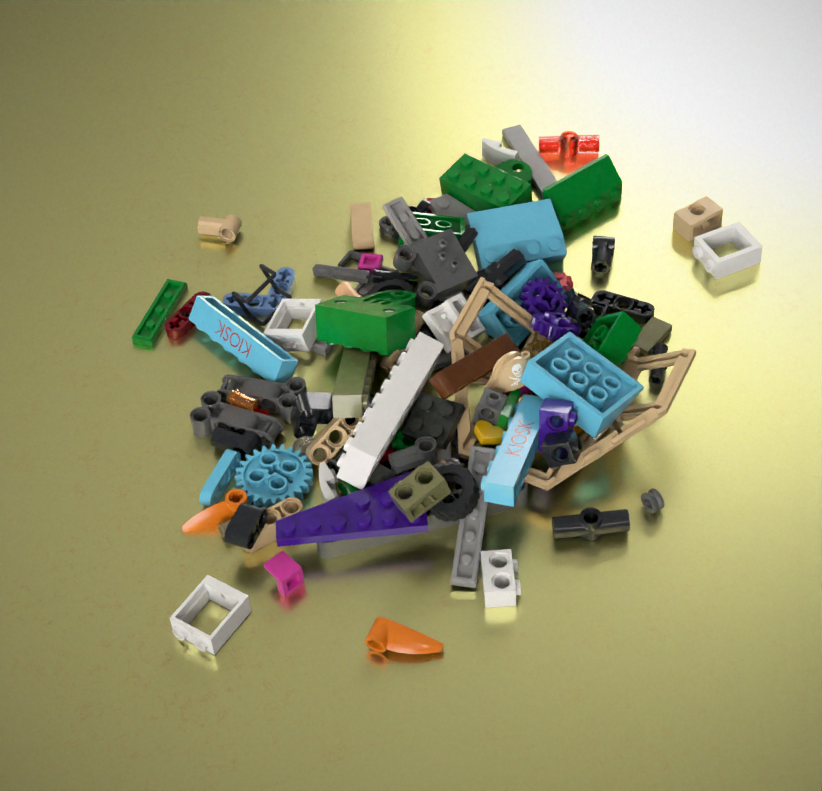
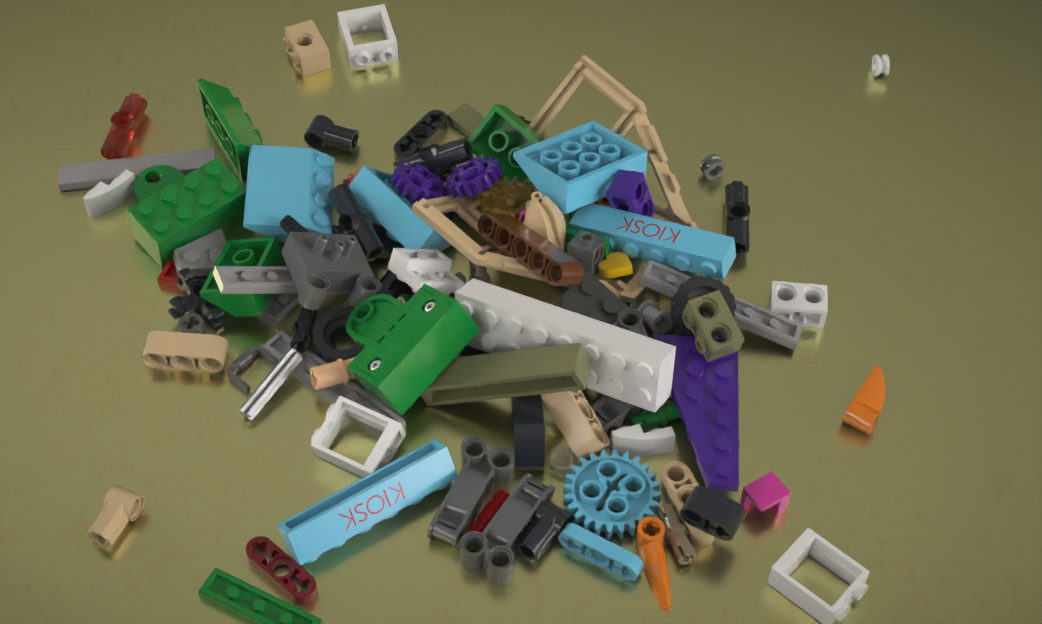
camera: 85 degrees left, 5 degrees up
medium blue beam [223,267,296,317] -> none
clear orange pin [227,389,259,411] -> none
black piece [232,264,292,326] -> none
dark pink tile [358,253,384,274] -> none
black brick [541,430,583,468] -> none

